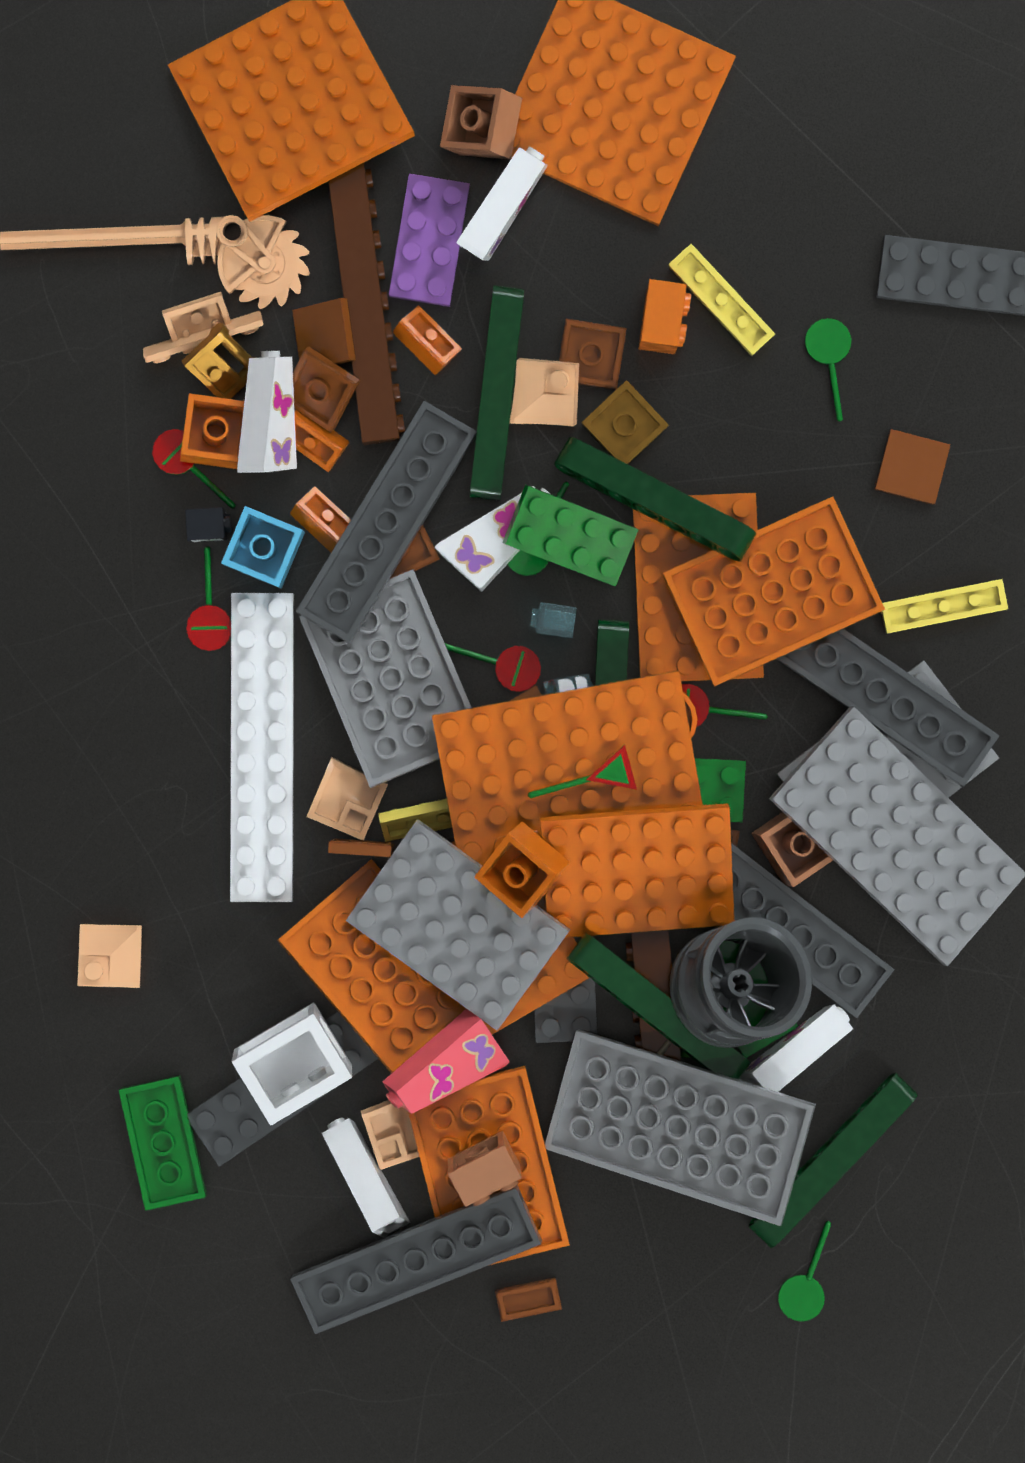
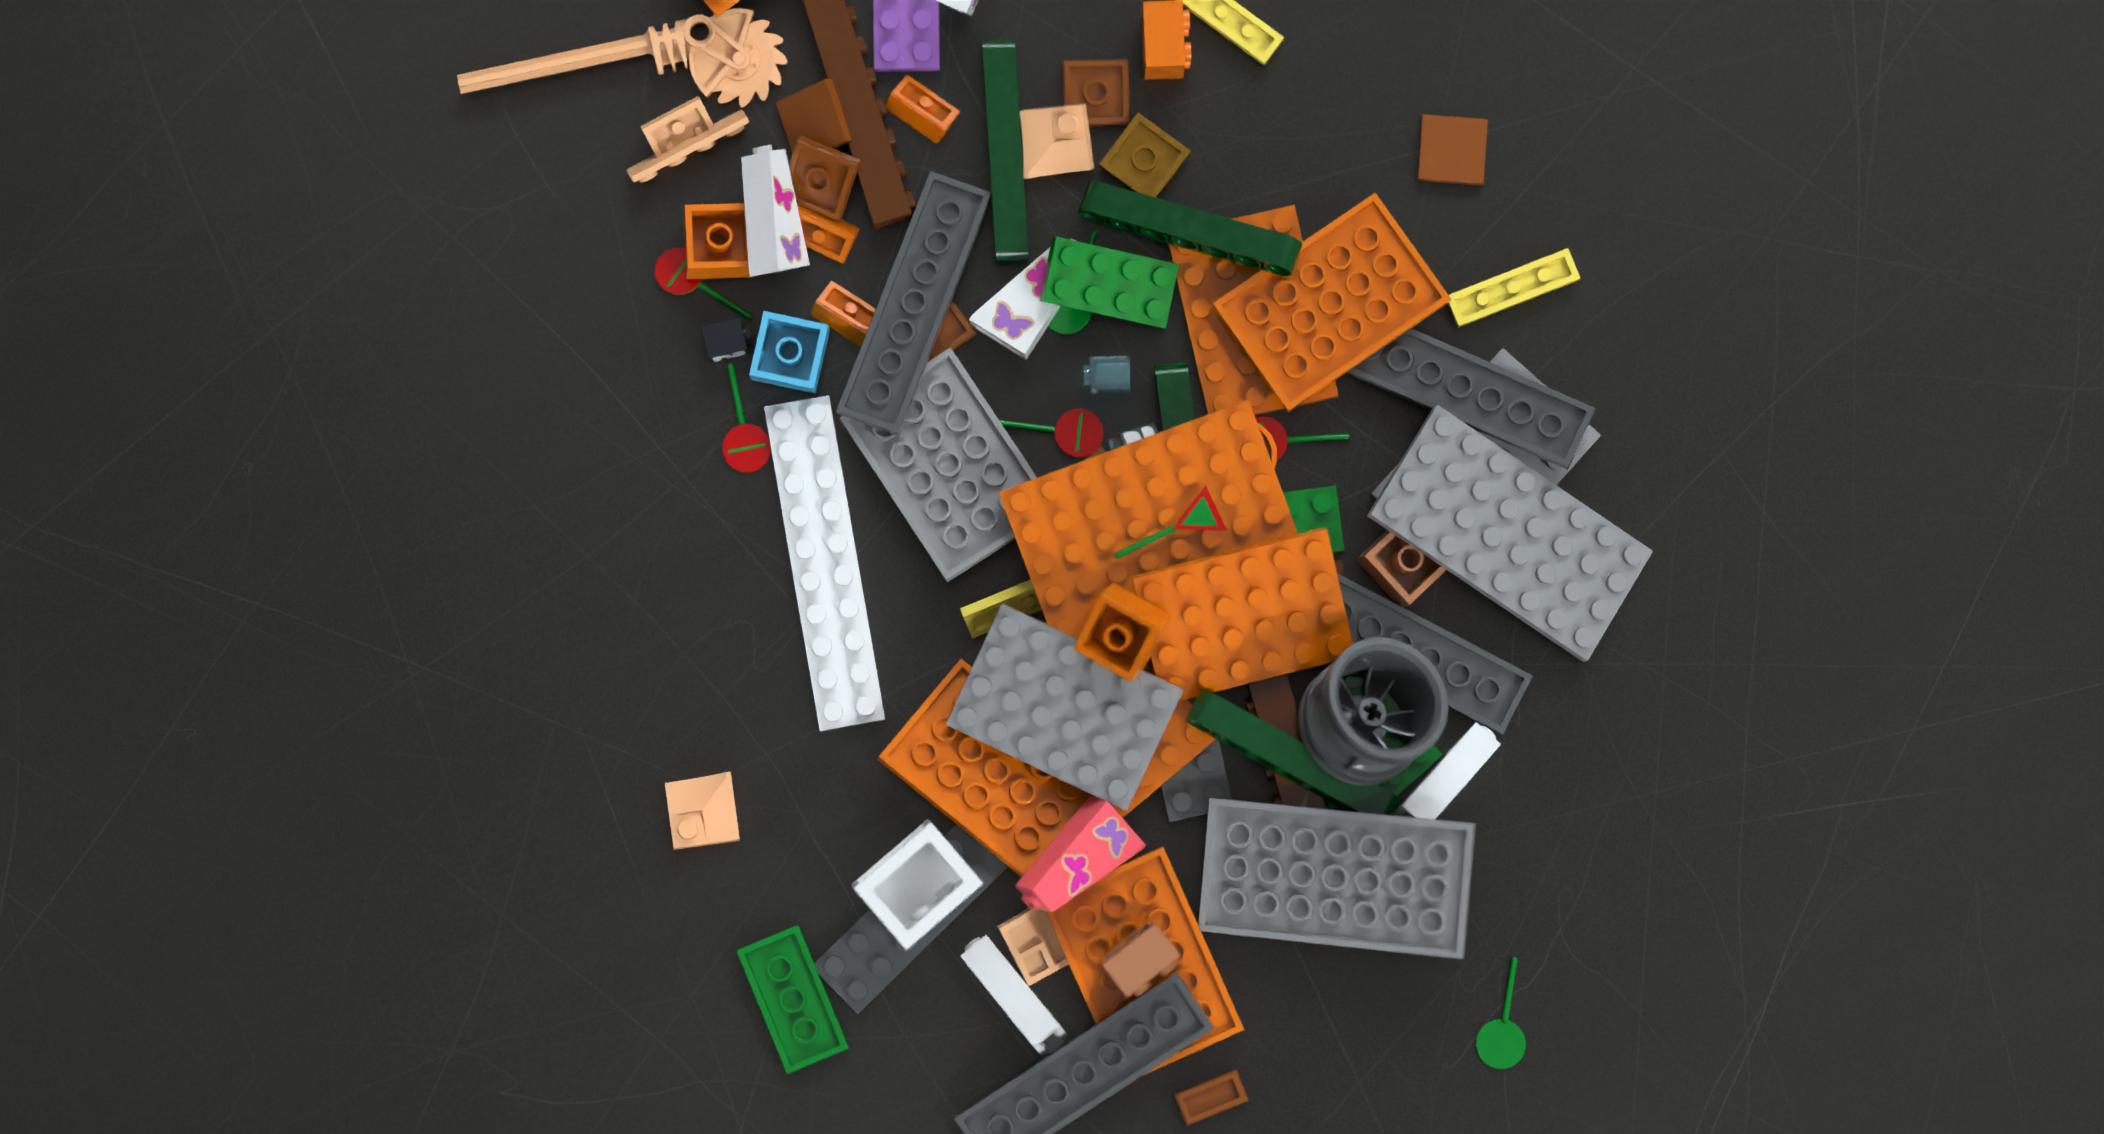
camera: 15 degrees left, 5 degrees down
pearl gold plate [182,323,257,399] -> none
light nougat plate [306,757,388,841] -> none
dark orange tile [328,838,394,857] -> none
dark green beam [748,1072,918,1248] -> none
green piece [805,318,851,422] -> none

